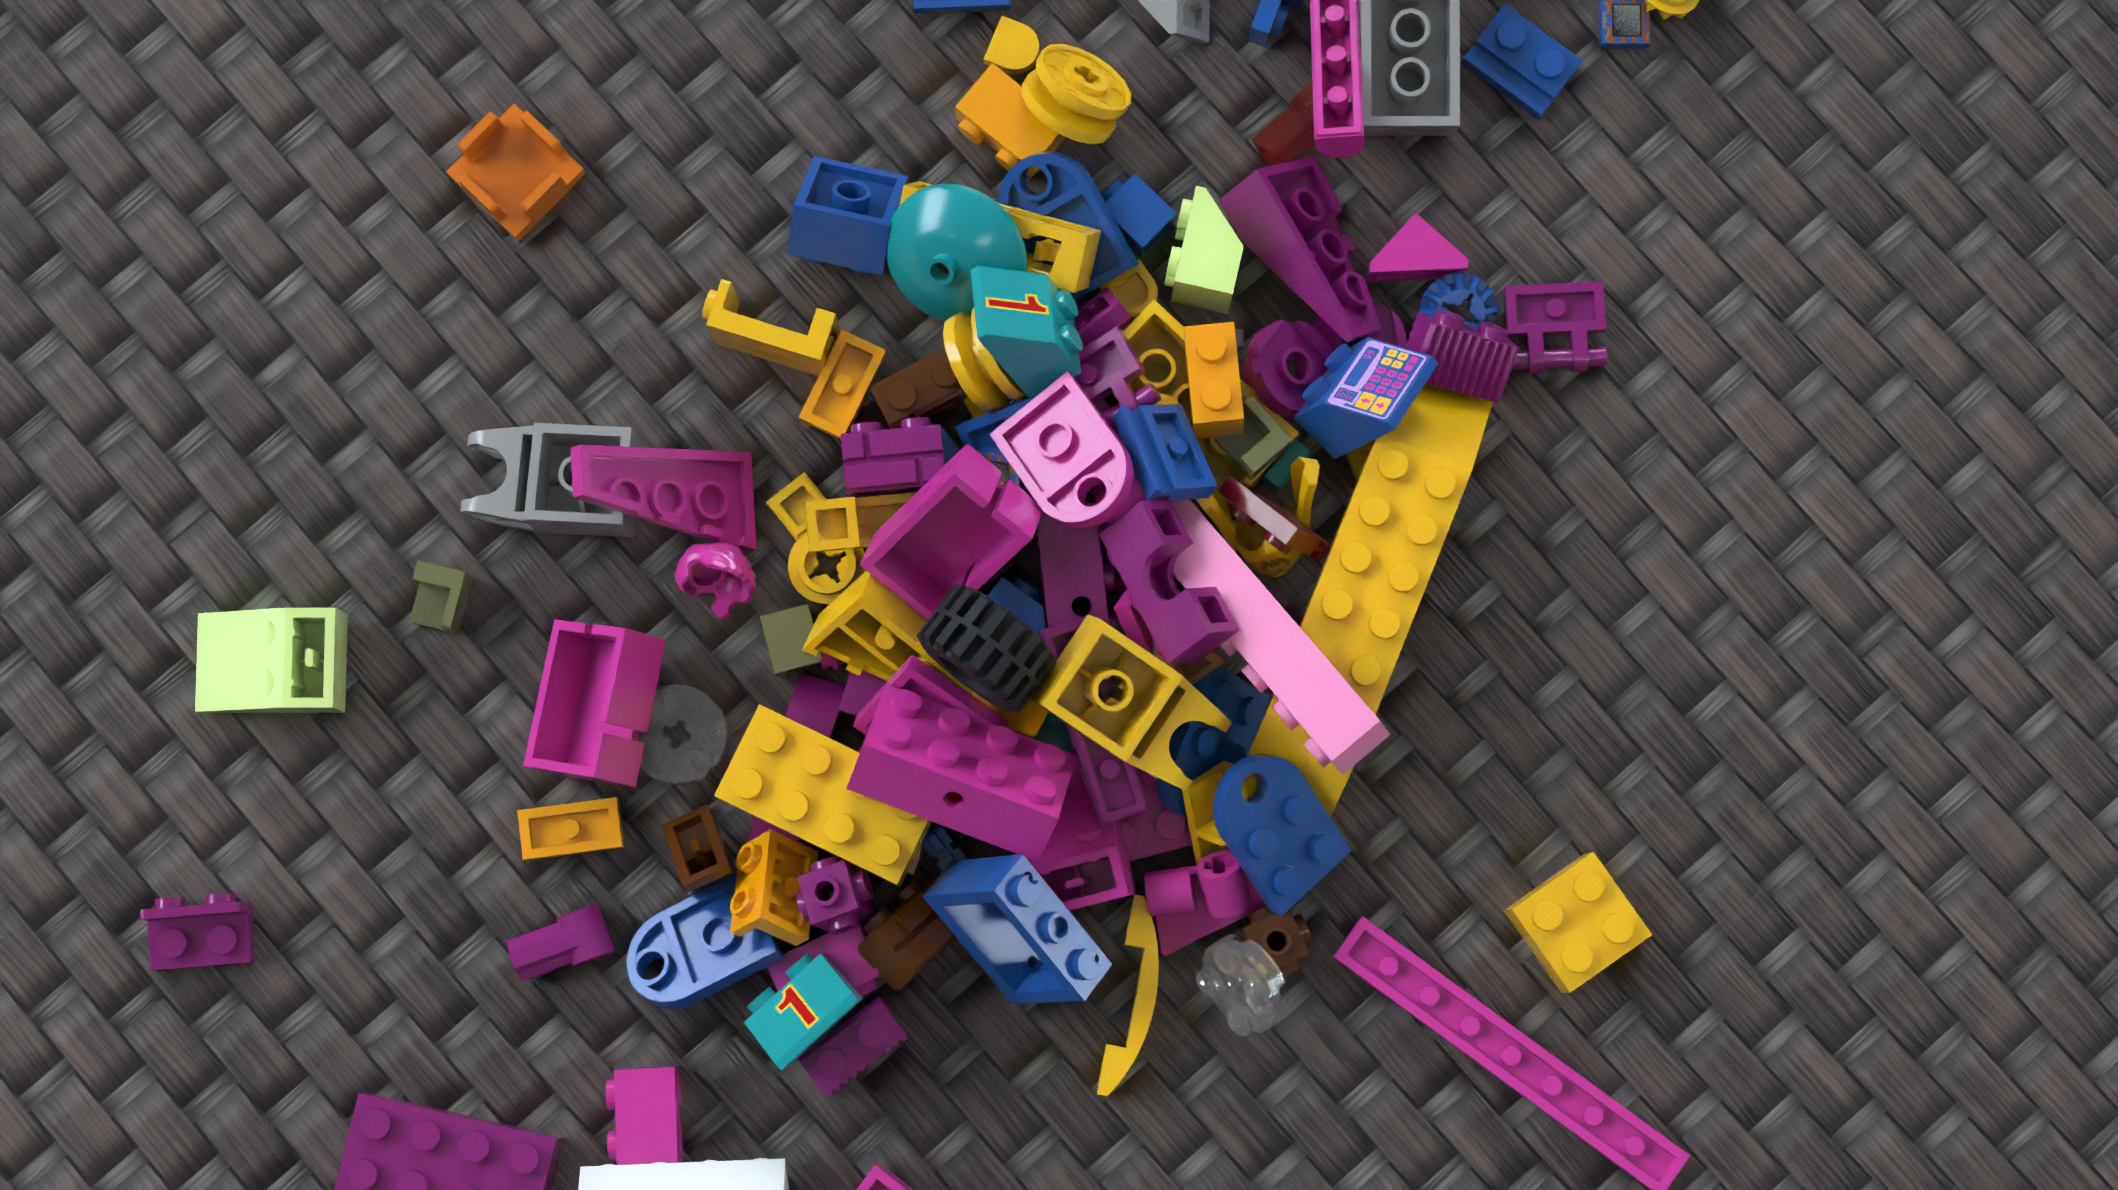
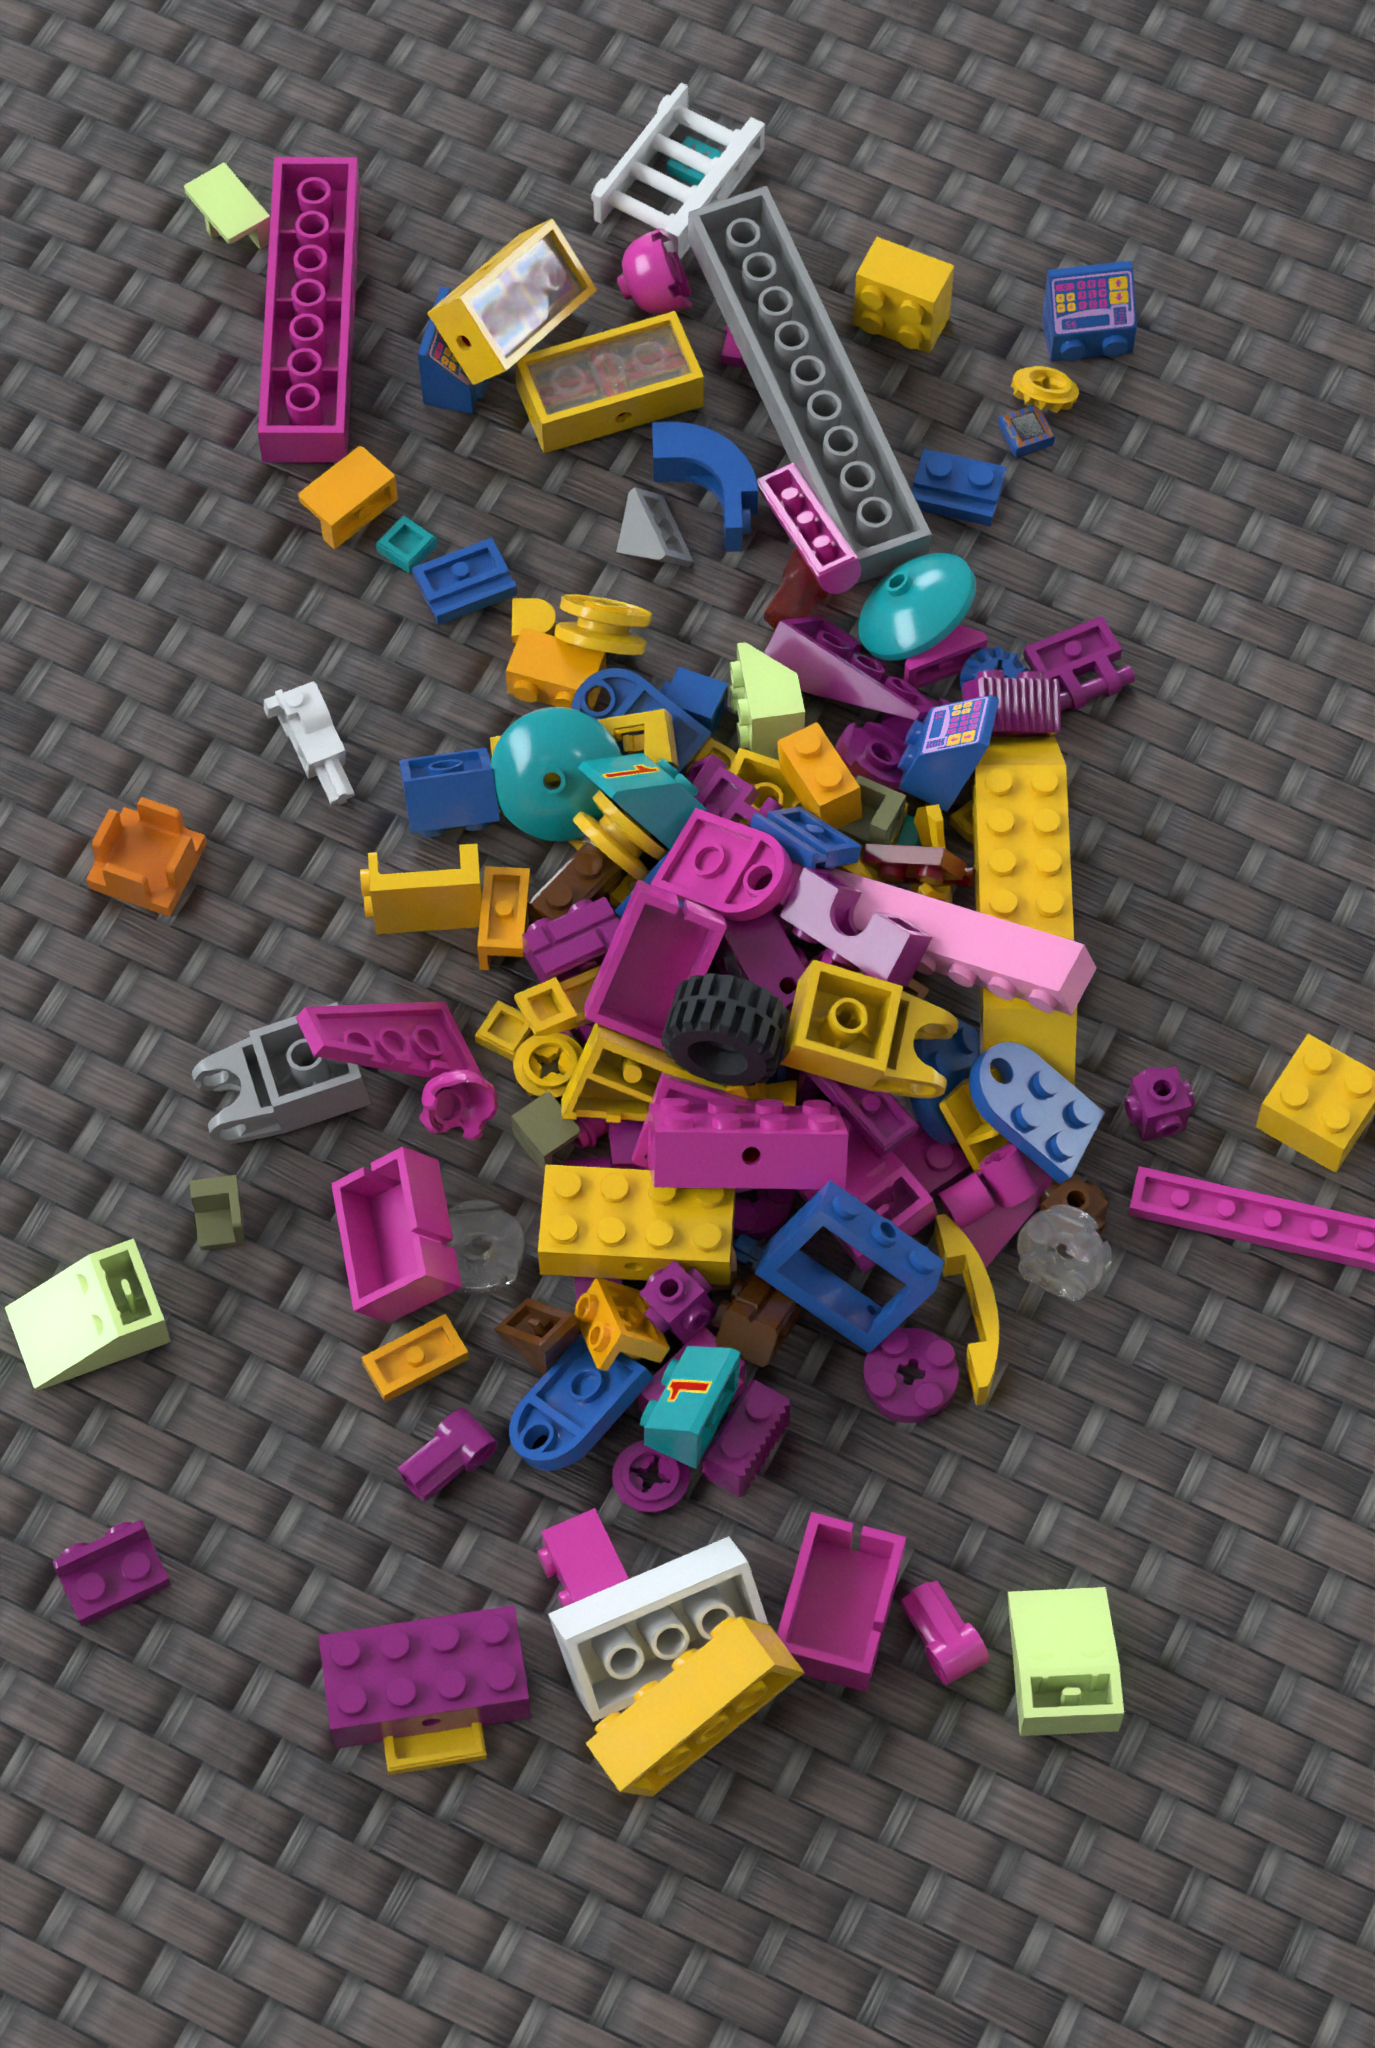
camera: 20 degrees left, 20 degrees down
none -> white piece [264,681,355,805]
none -> magenta gear [612,1440,689,1515]
none -> teal dish [858,553,976,661]
none -> magenta plate [863,1328,959,1423]
none -> magenta brick [1124,1066,1195,1142]

